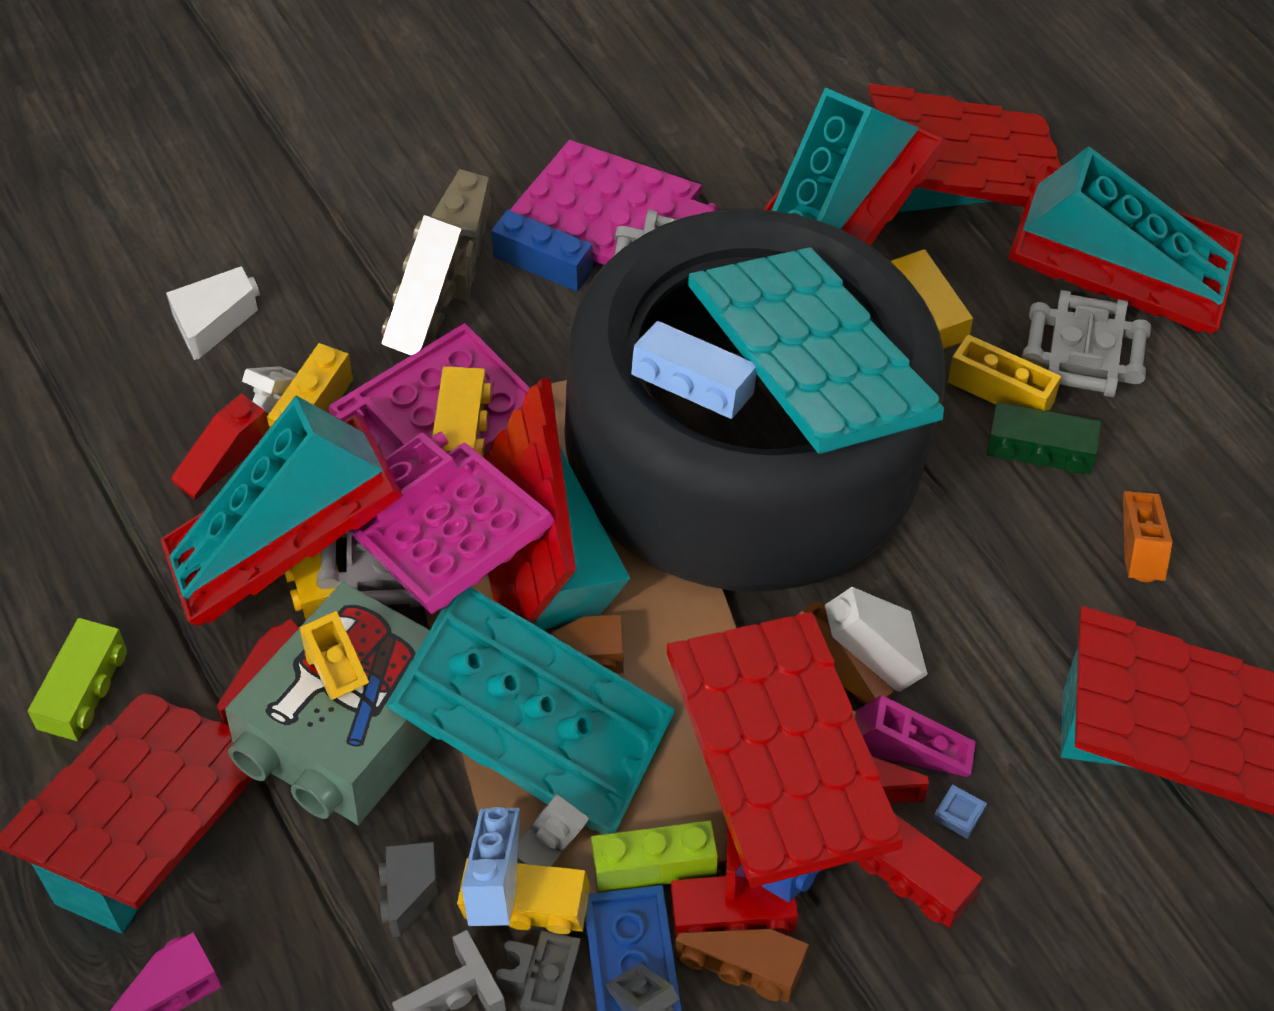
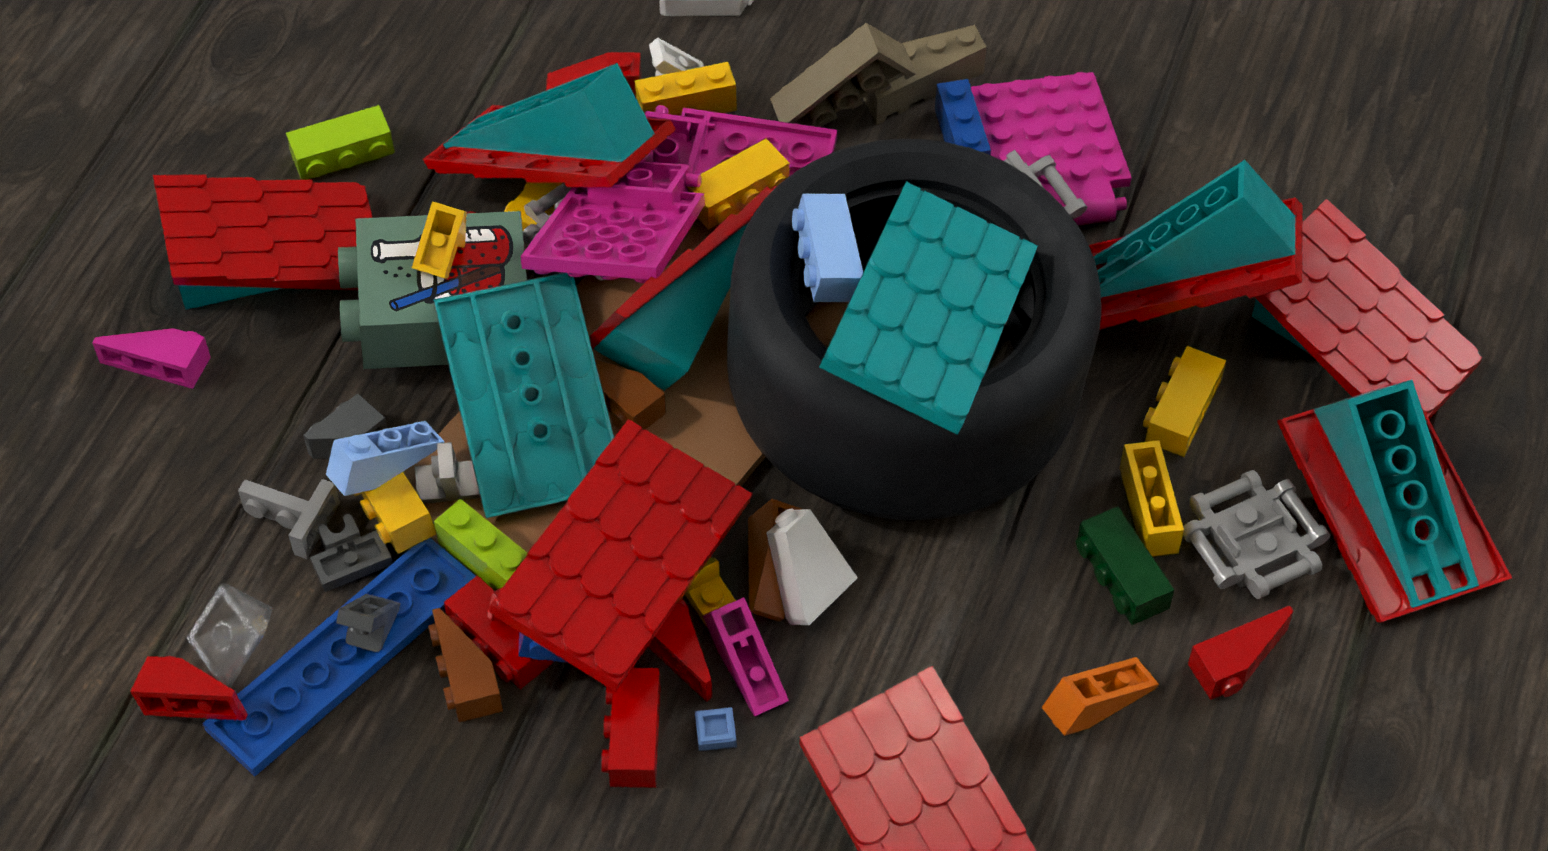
camera: 50 degrees right, 0 degrees up
none -> red slope [1188,605,1294,700]

